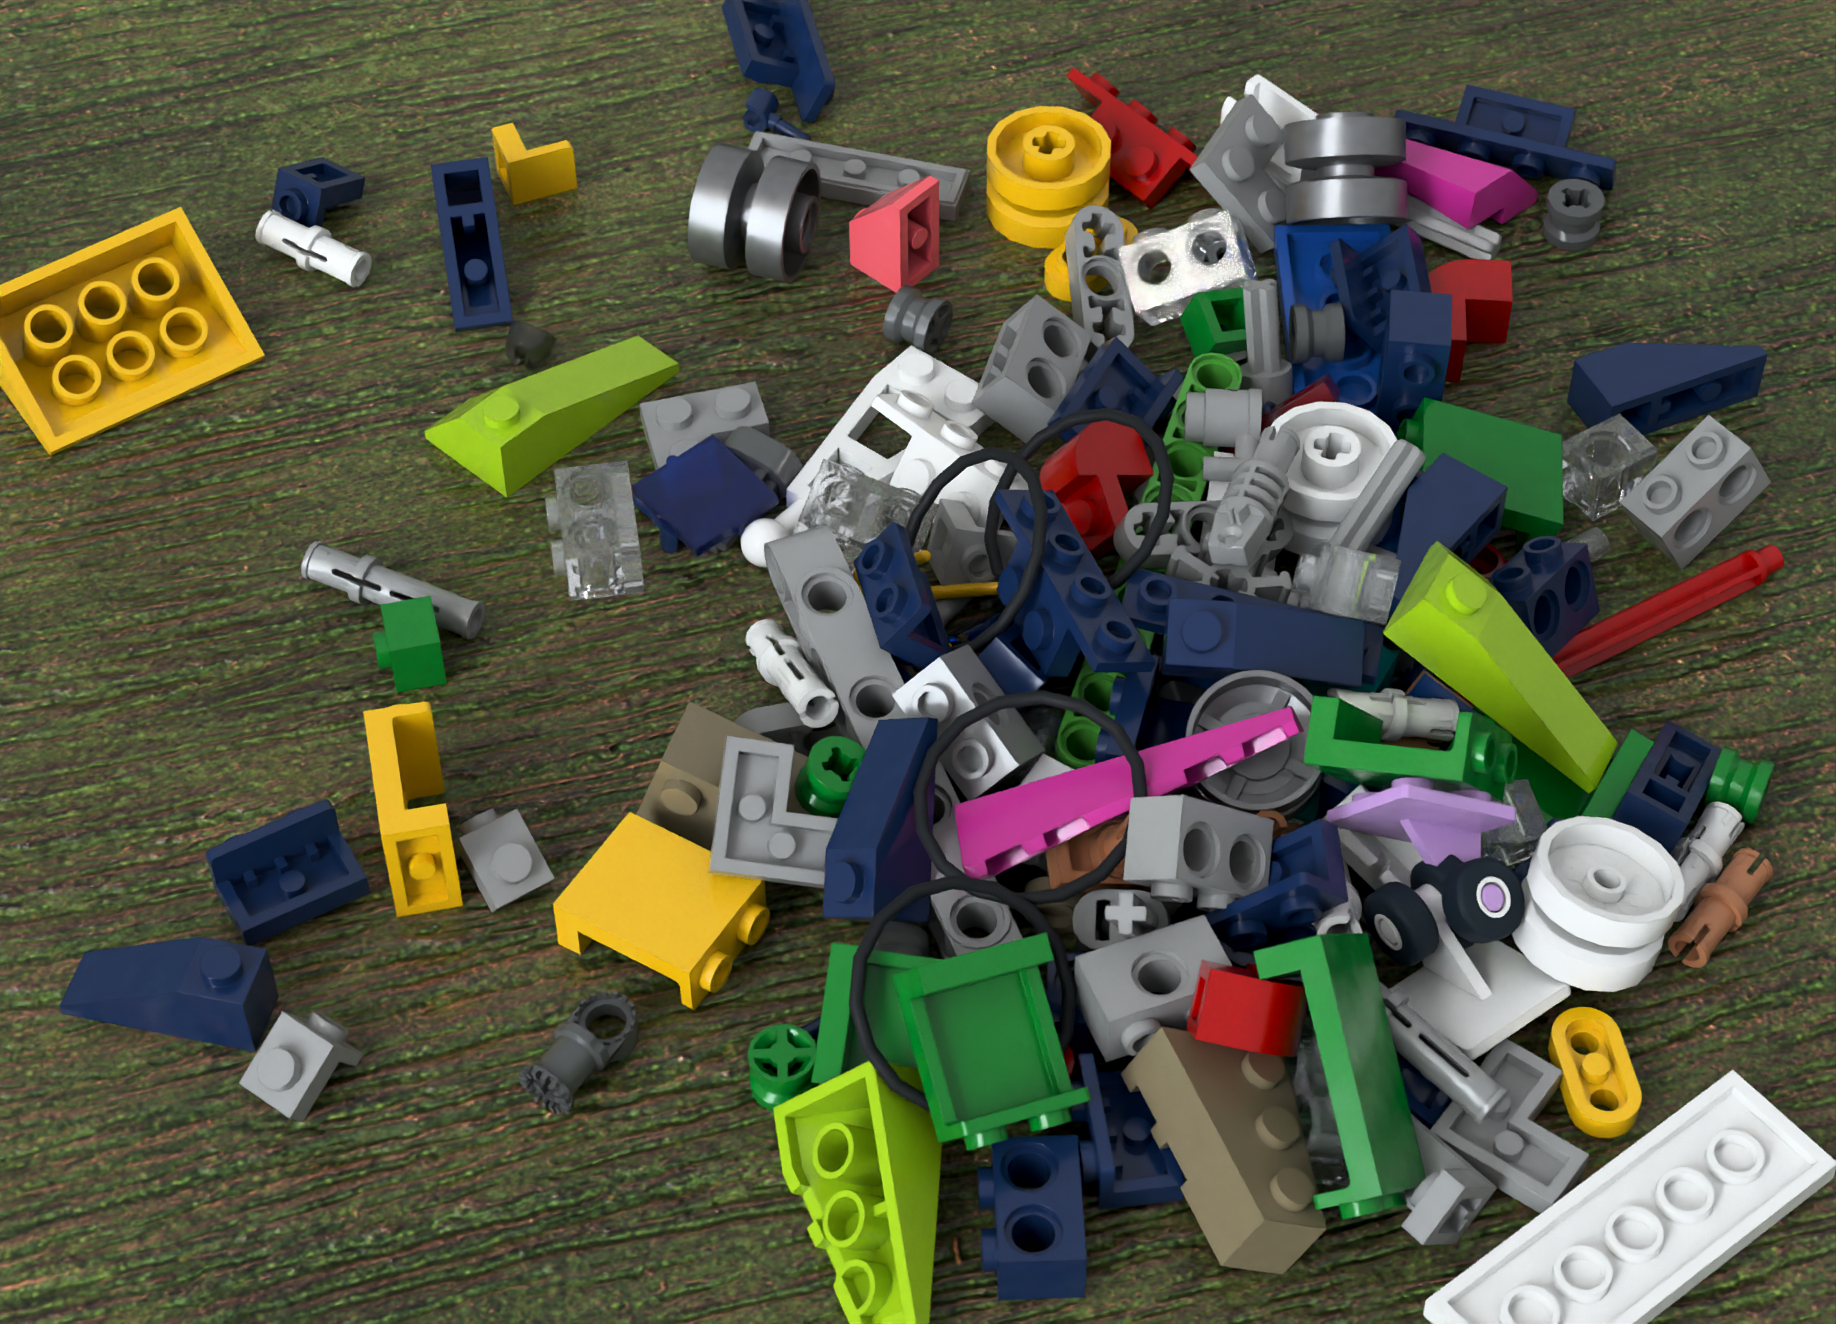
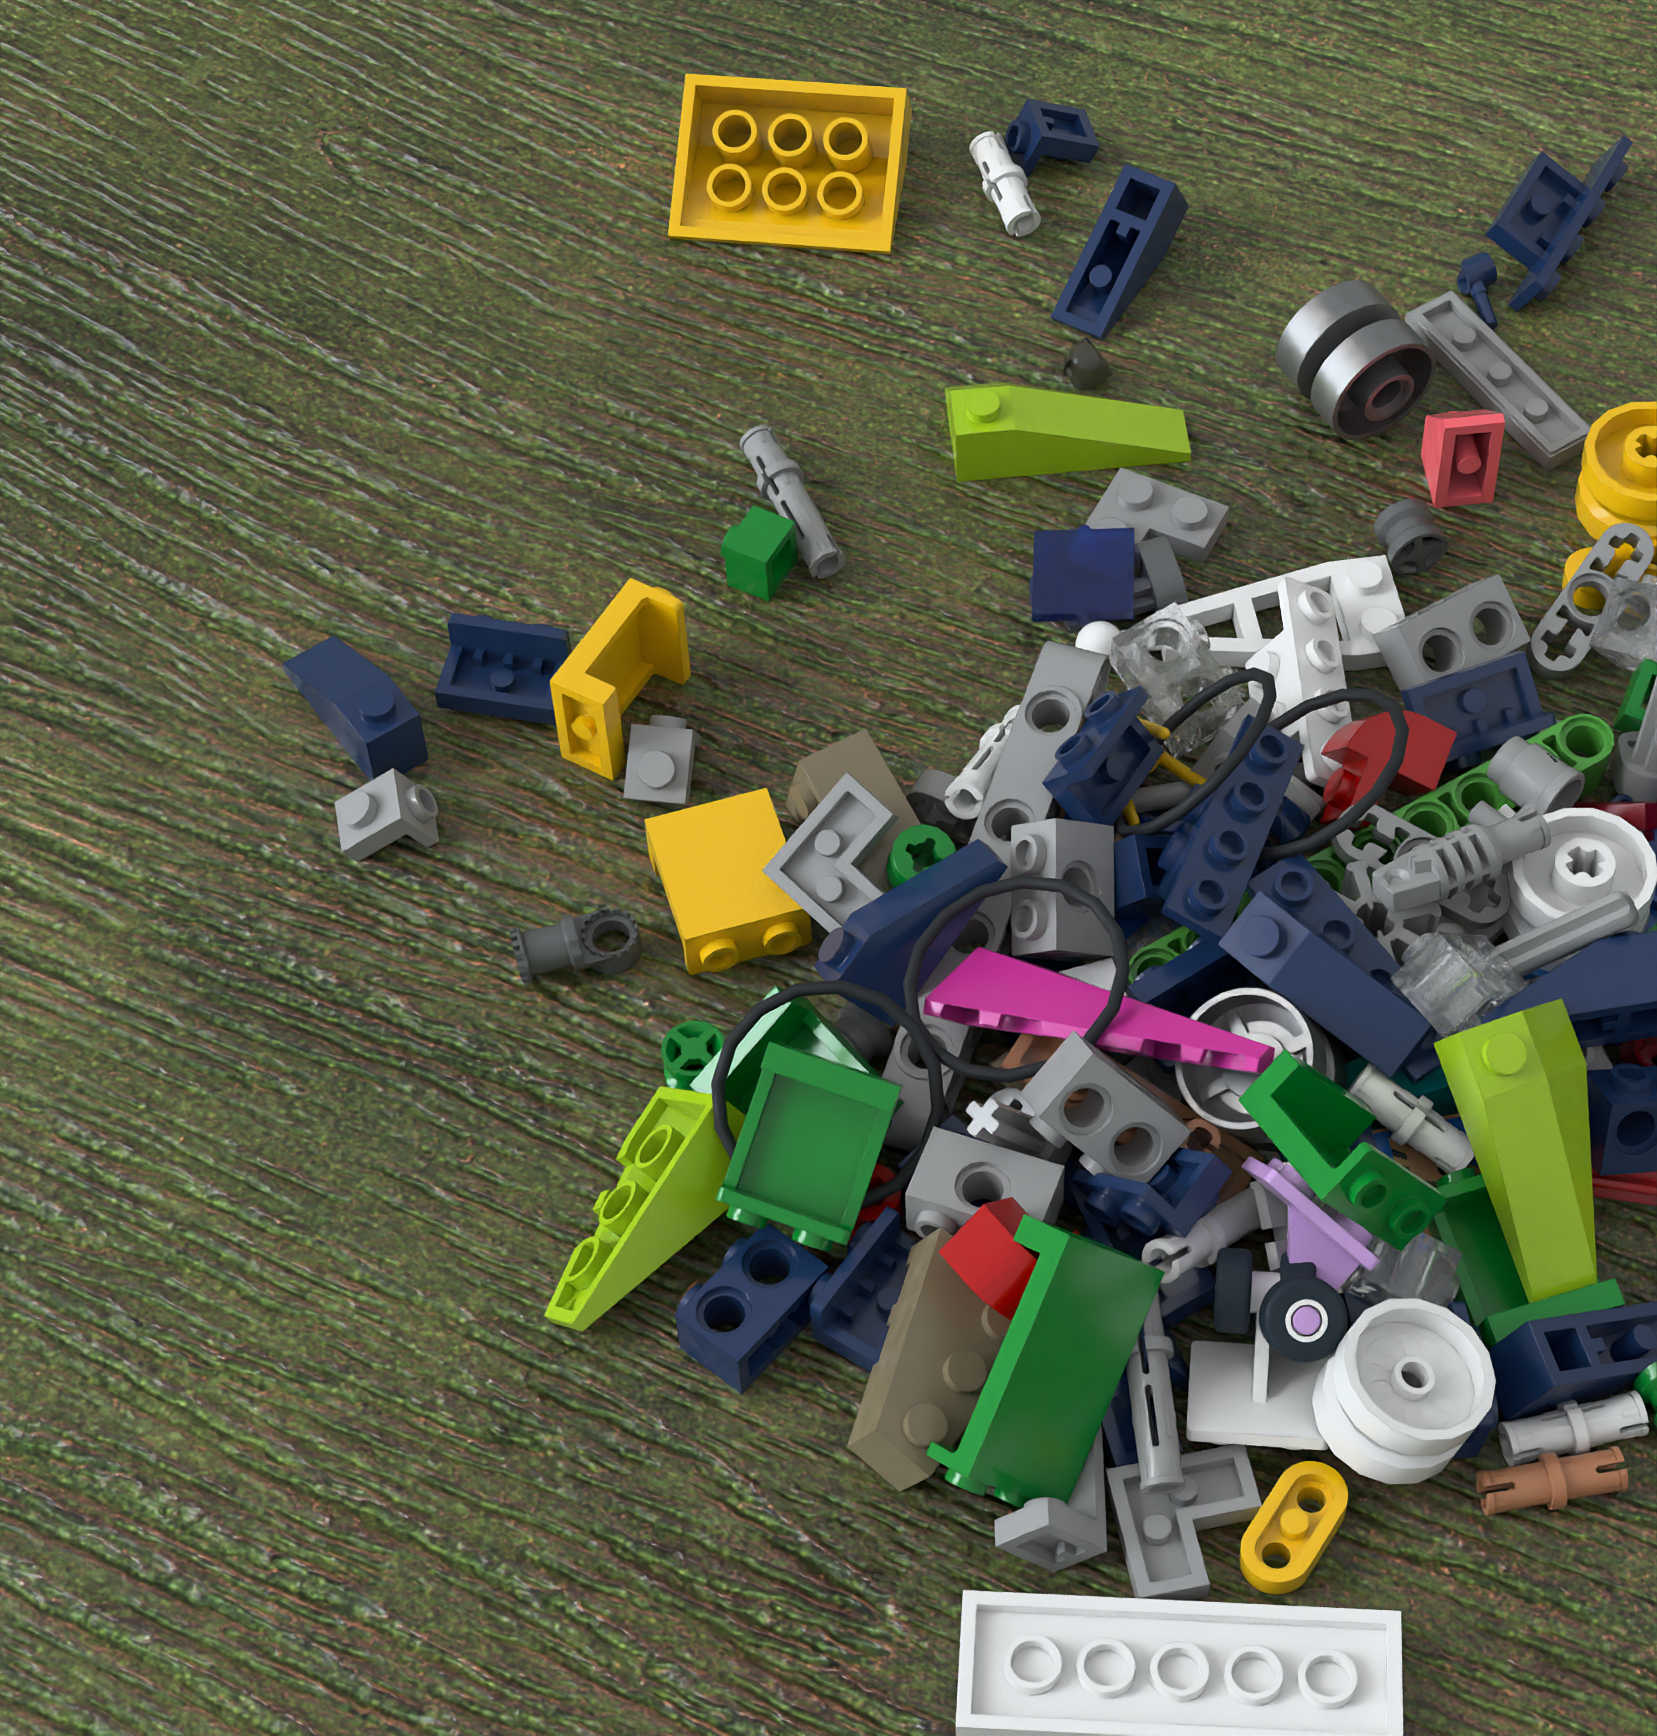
camera: 45 degrees right, 5 degrees up
yellow panel [491,123,577,205] -> none
clear brick [545,461,644,601] -> none

